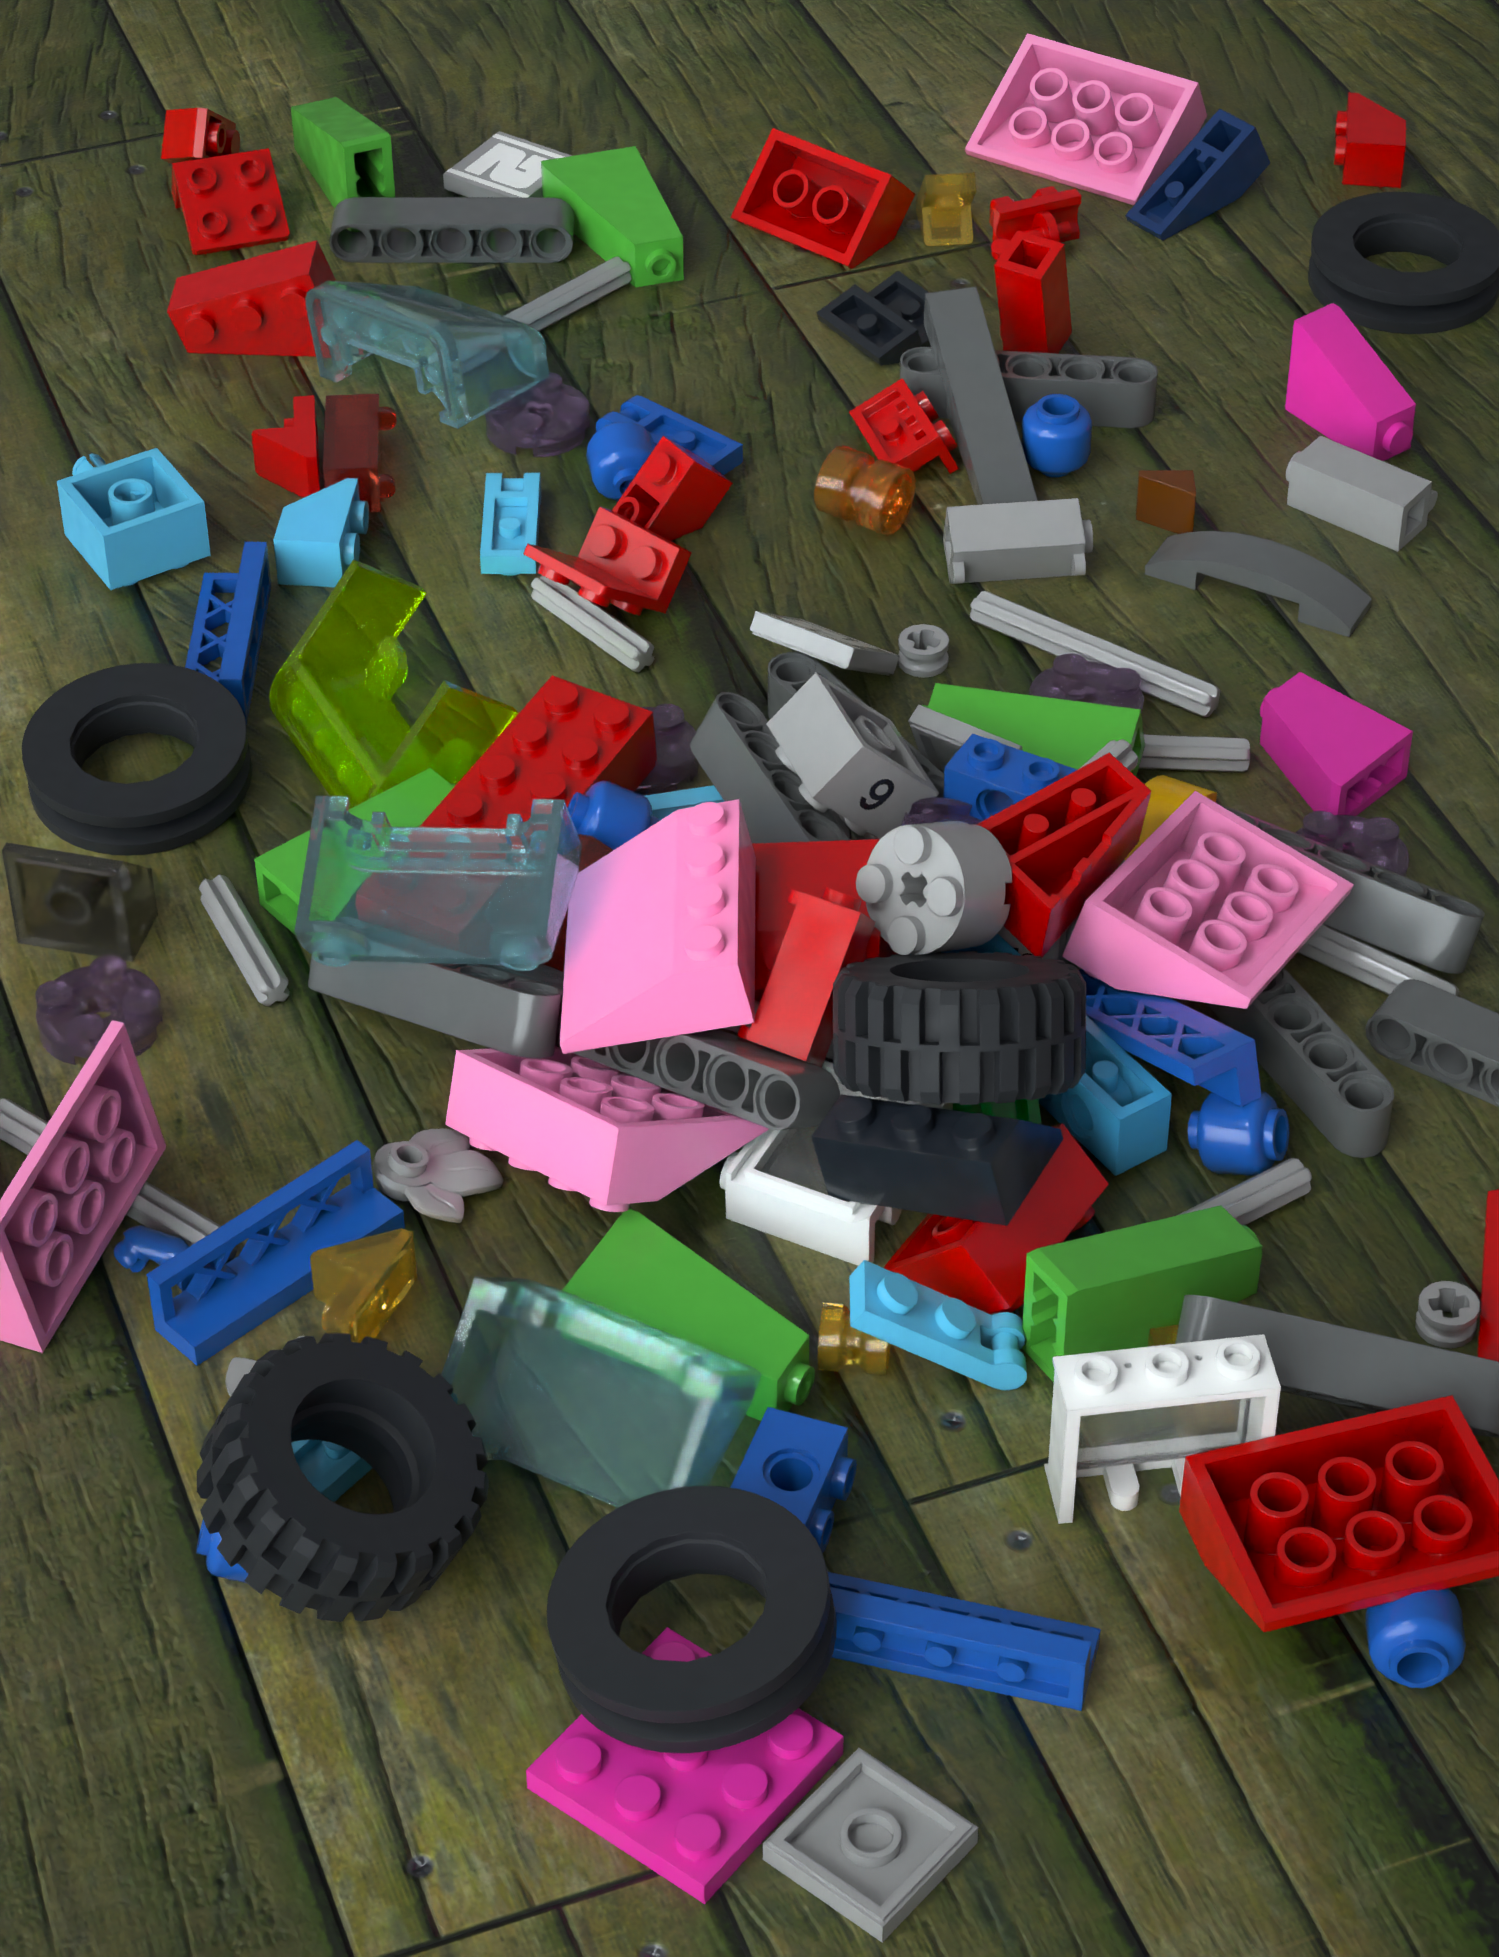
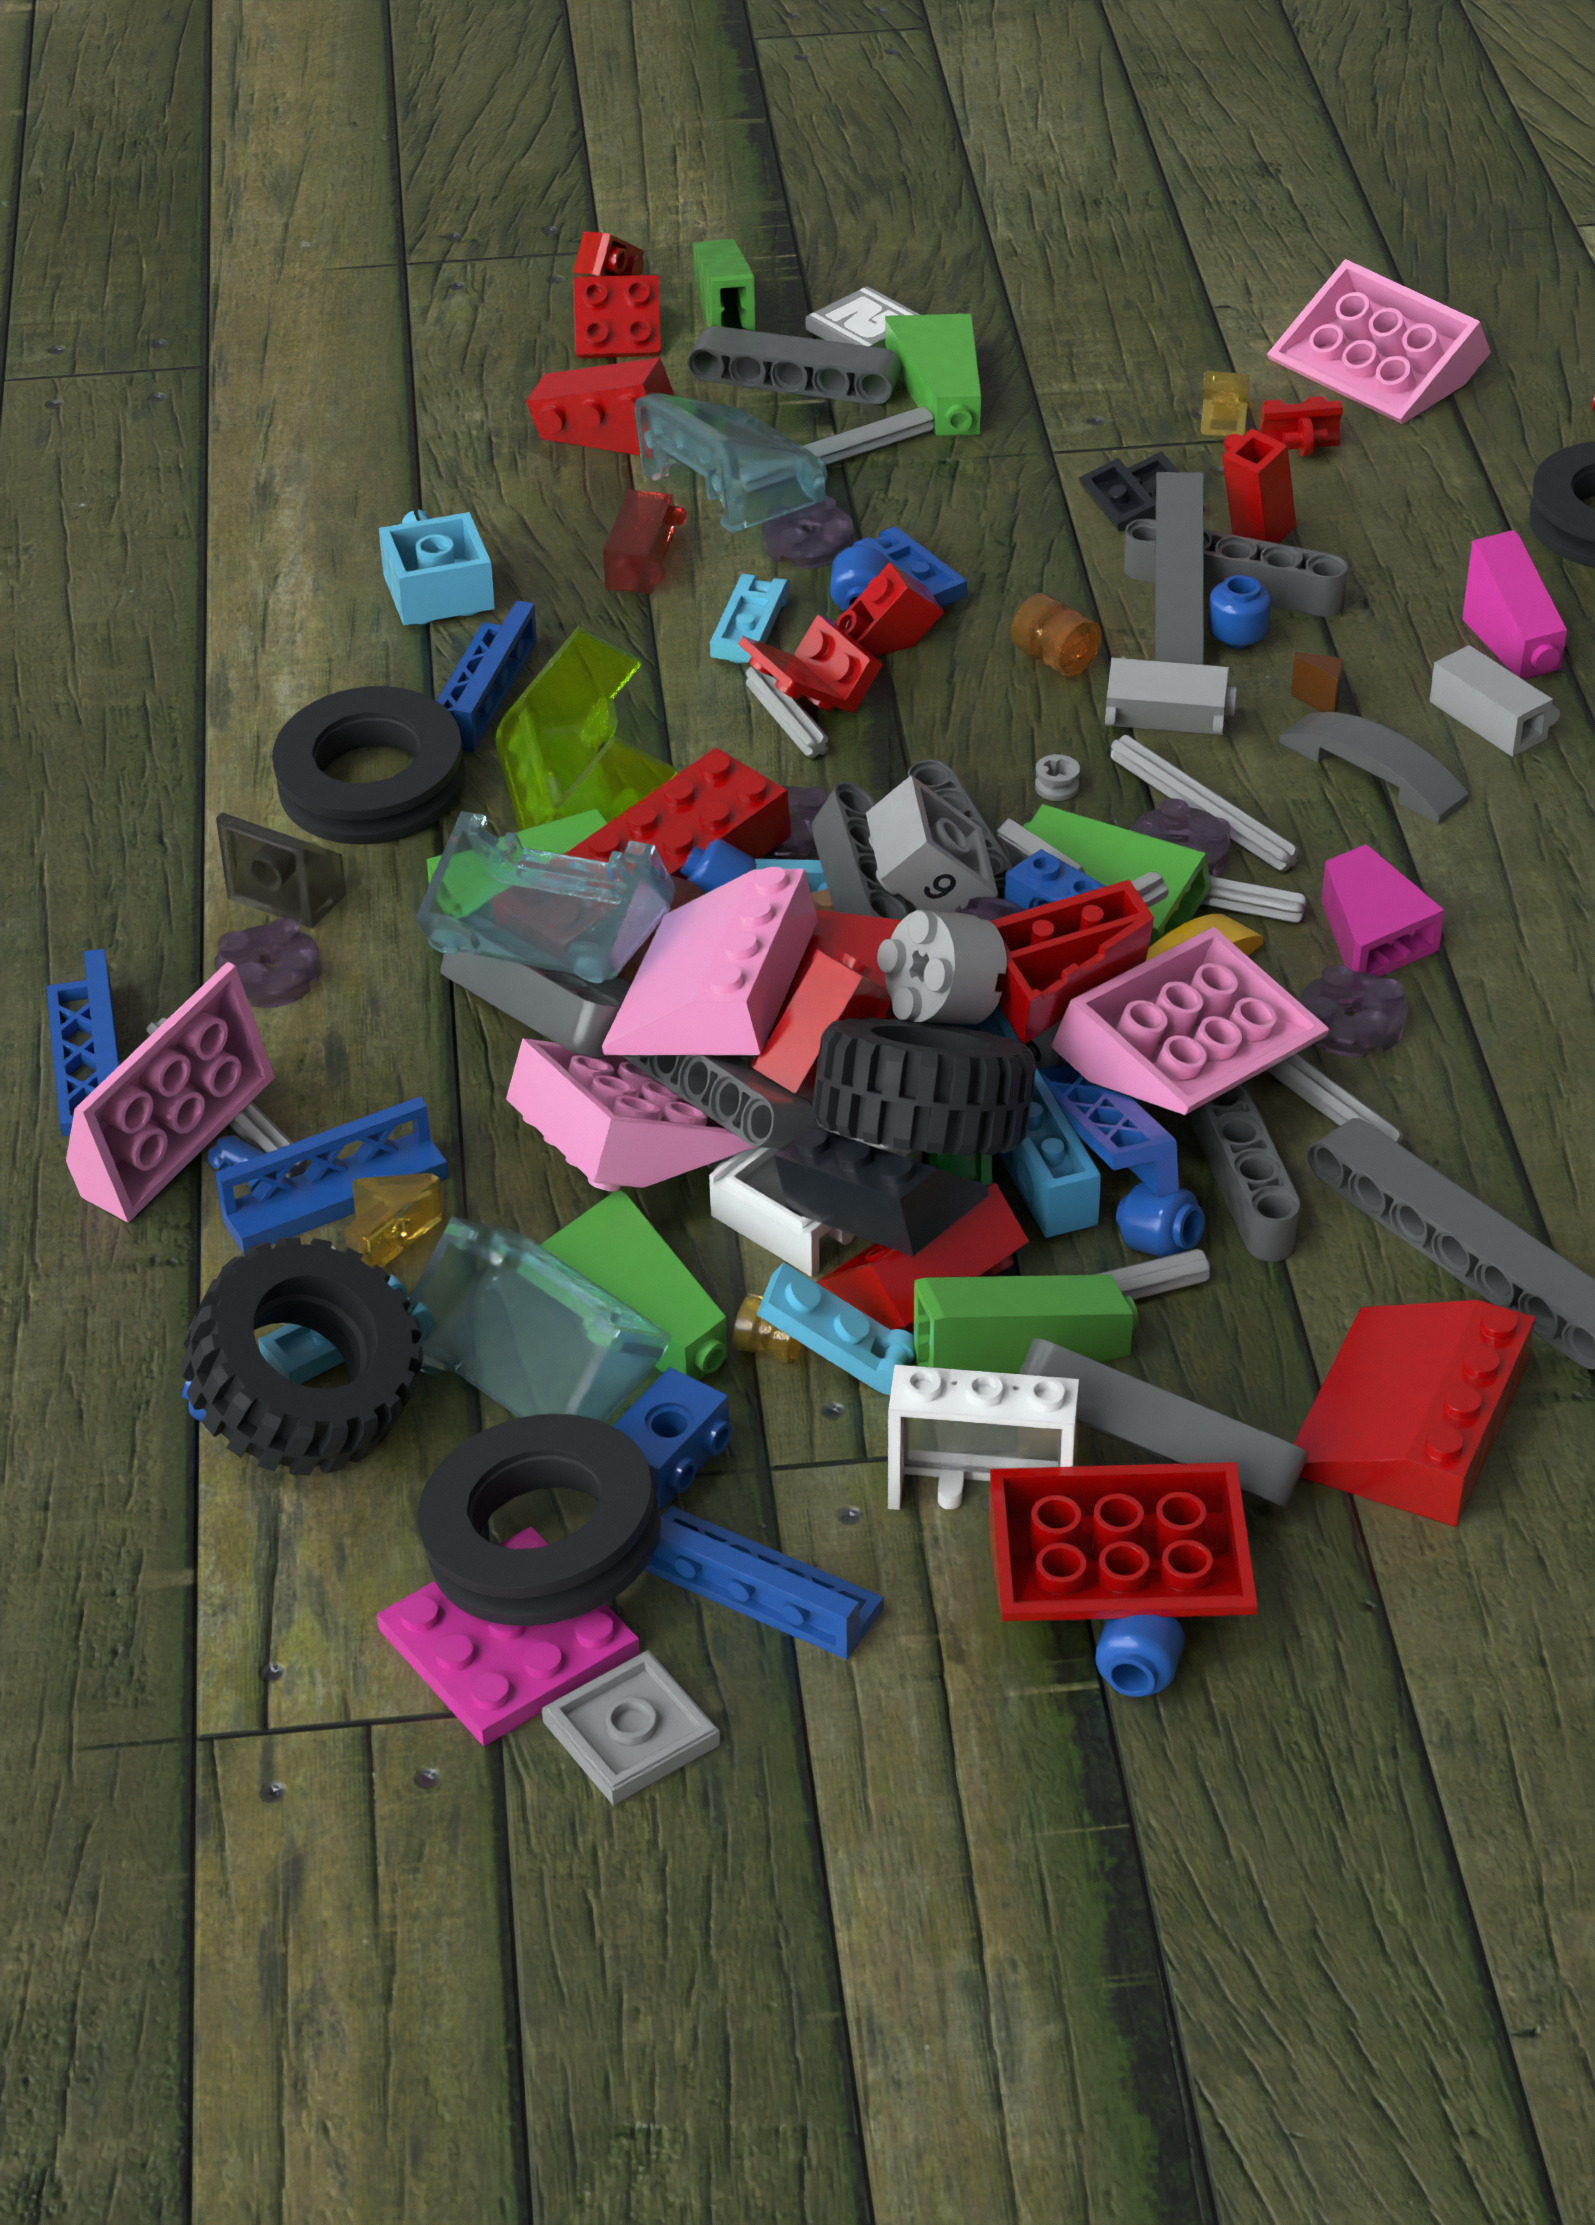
camera: 15 degrees right, 0 degrees up
light grey axle [199,875,290,1006] -> none
red slope [251,395,320,498] -> none
medium azure slope [273,478,369,588] -> none
light grey plate [372,1128,503,1223] -> none
red slope [730,128,915,269] -> none
tile [750,611,900,676] -> none
red bracket [849,378,959,484] -> none
dark blue slope [1125,109,1271,241] -> none
dark grey beam [1222,806,1485,974] -> none
light grey bush [1415,1281,1480,1349] -> none

